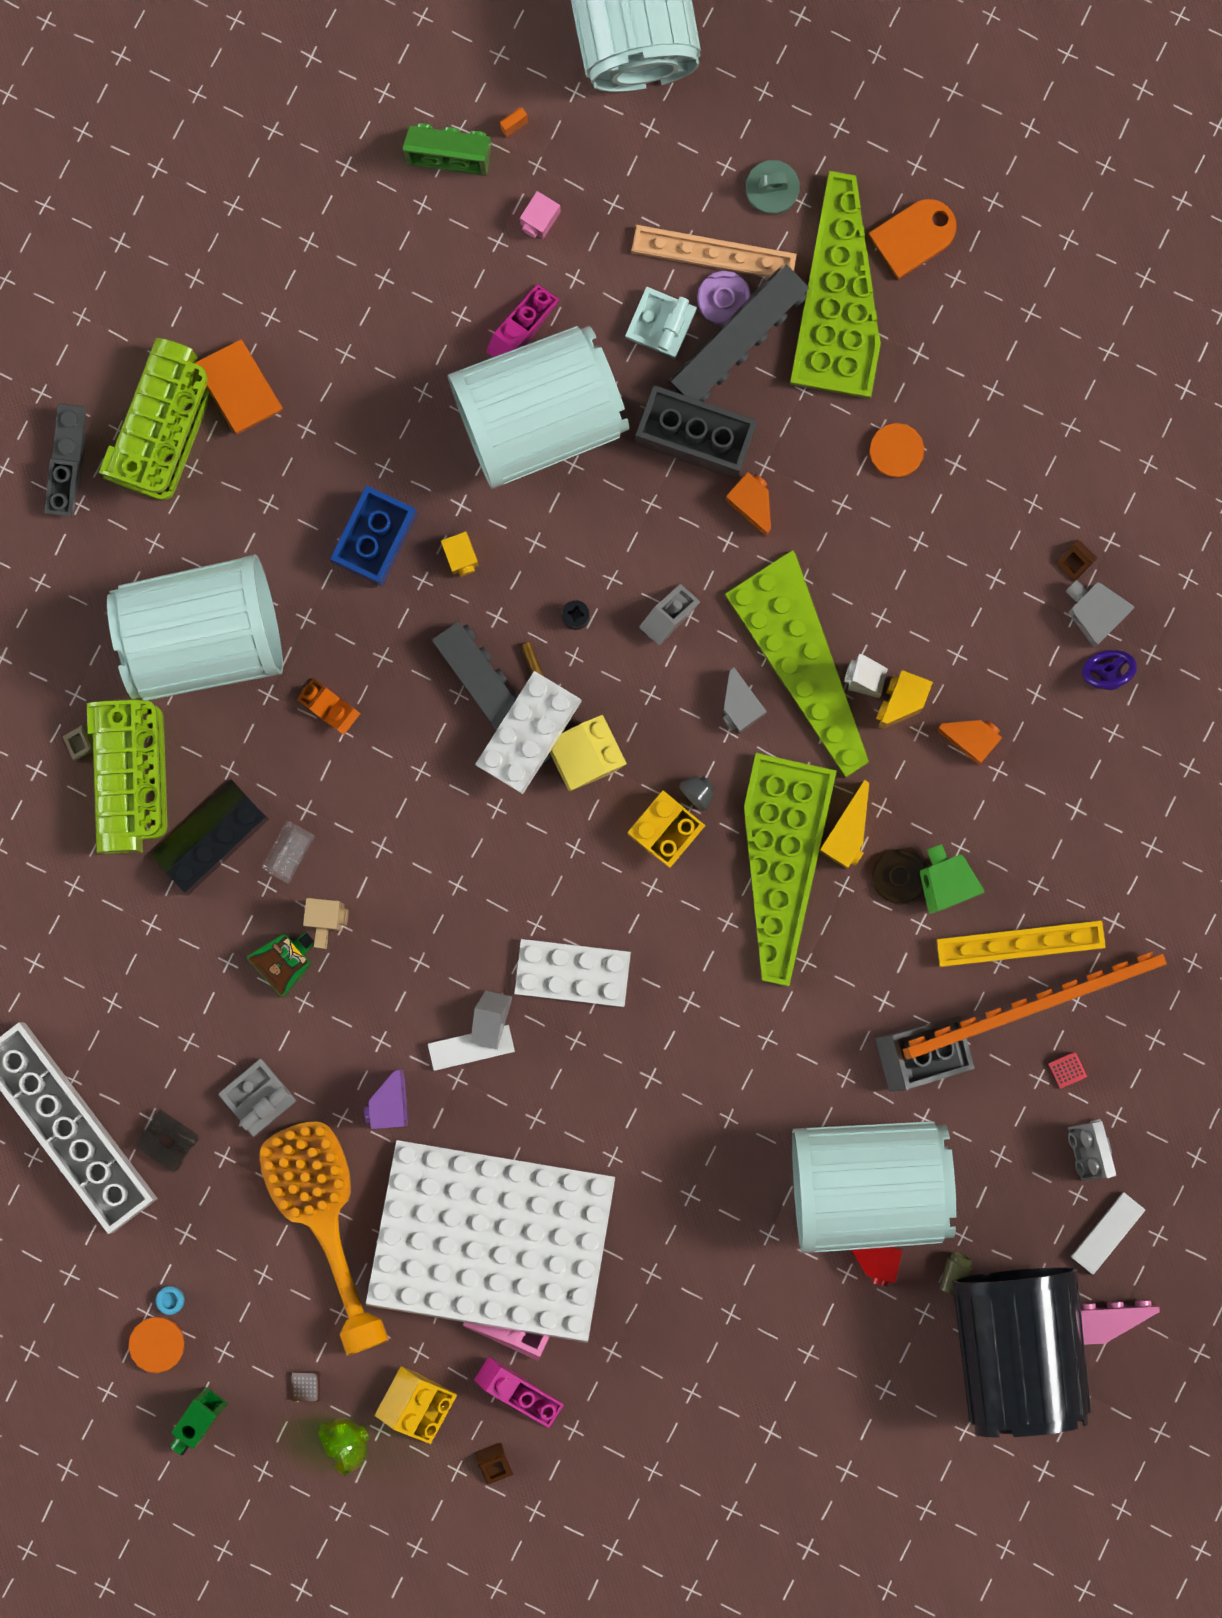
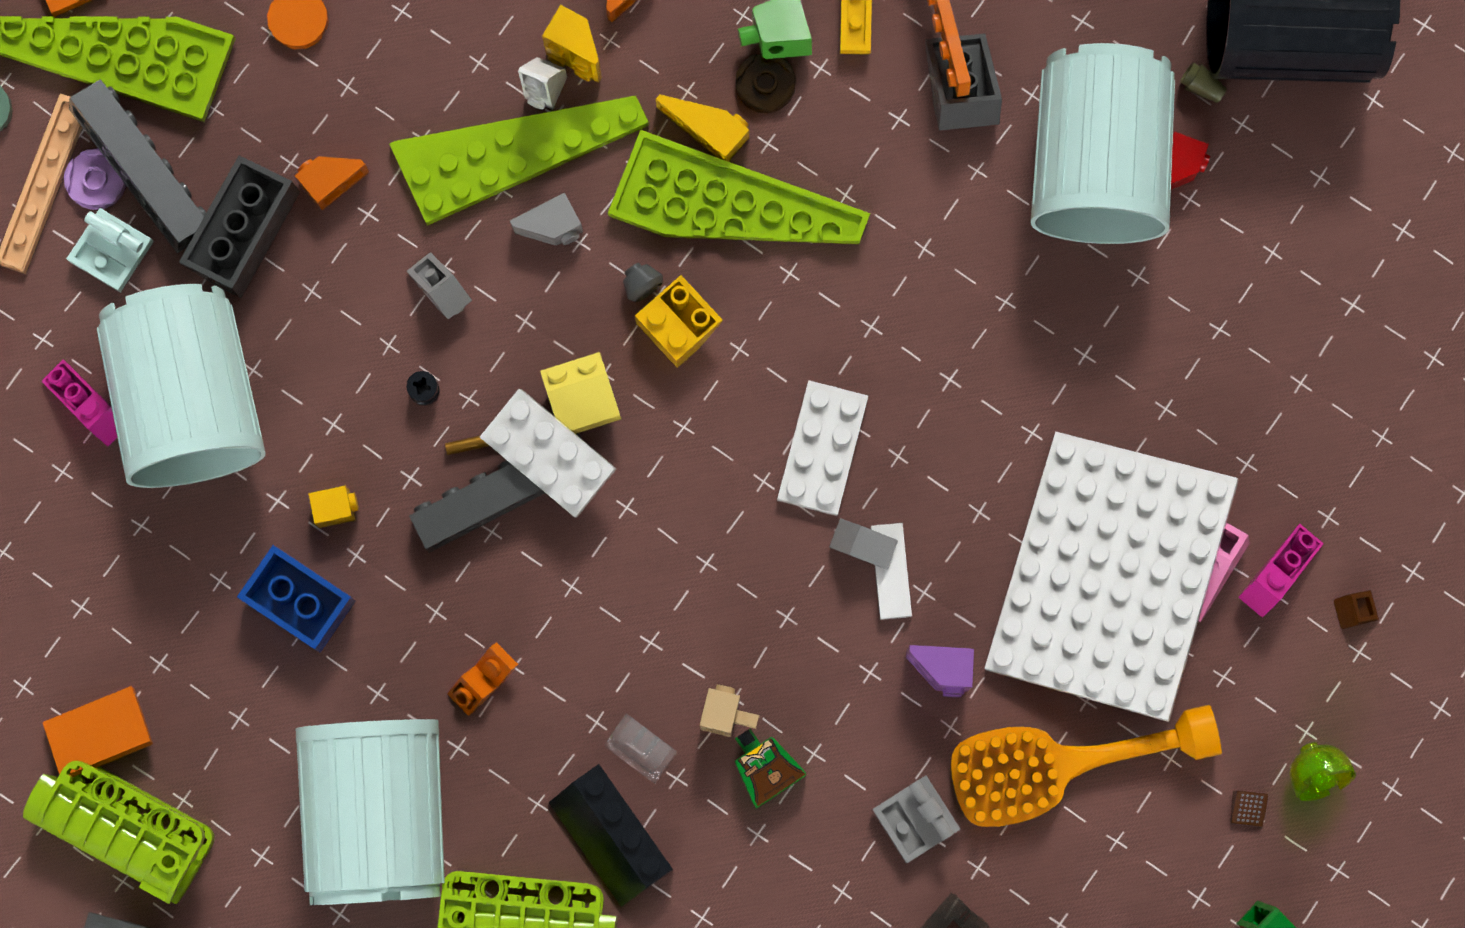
camera: 90 degrees left, 5 degrees down
yellow slope [374,1366,457,1444] -> none

